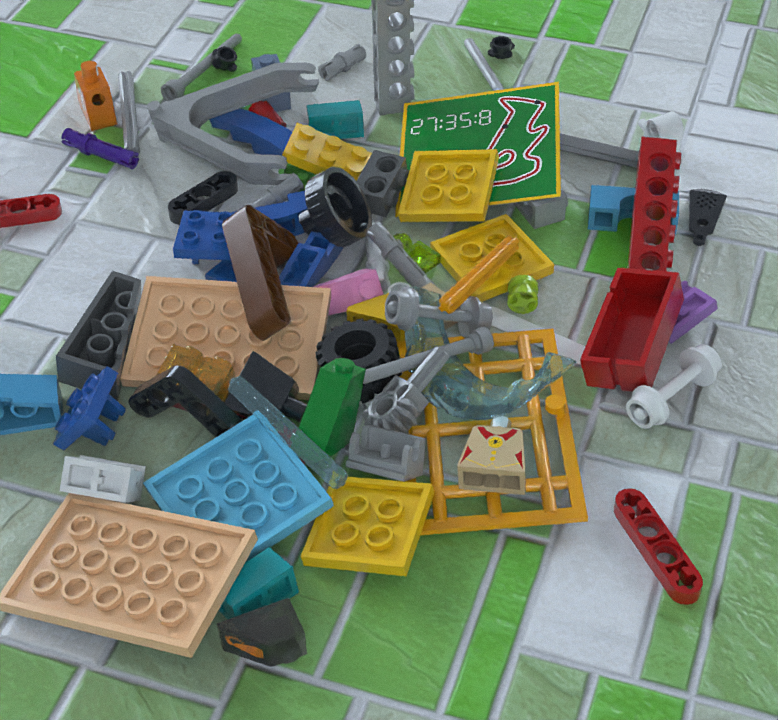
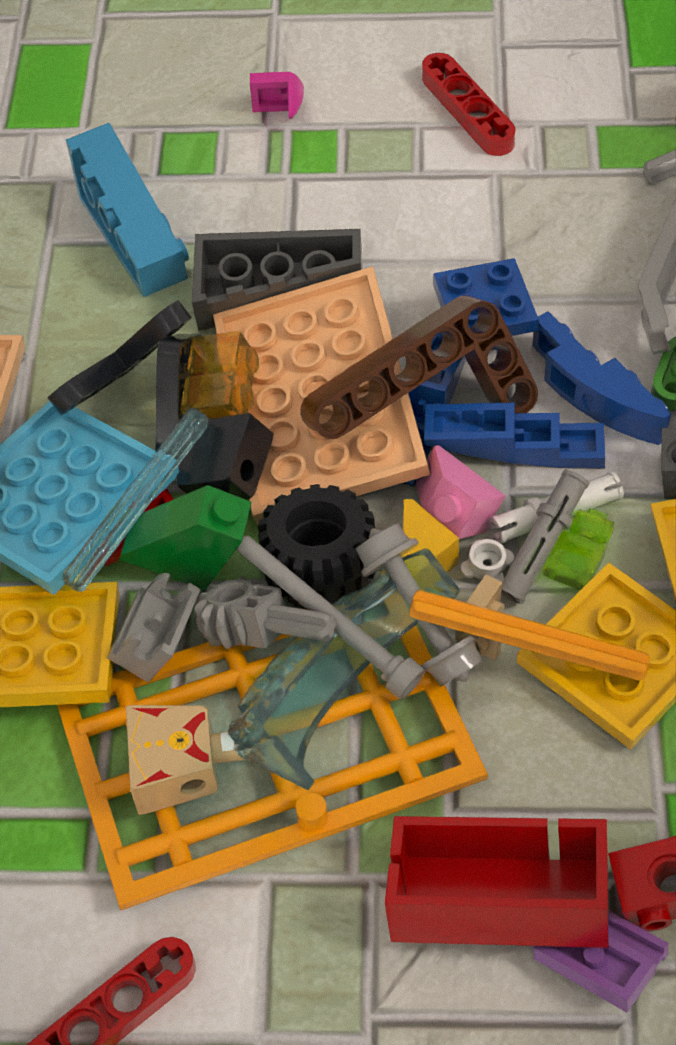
camera: 75 degrees right, 10 degrees up
blue plate [53,366,126,451] -> none
white hinge [60,455,146,503] -> none
dark purple pin [61,128,139,169] -> none
black beam [168,171,238,225] -> none
light grey pin [249,173,304,208] -> none
black piece [299,167,372,247] -> none
white sticker [491,306,585,365] -> none
lime wheel [507,275,539,314] -> none
white piece [626,344,722,429] -> none
none -> black beam [47,300,192,416]

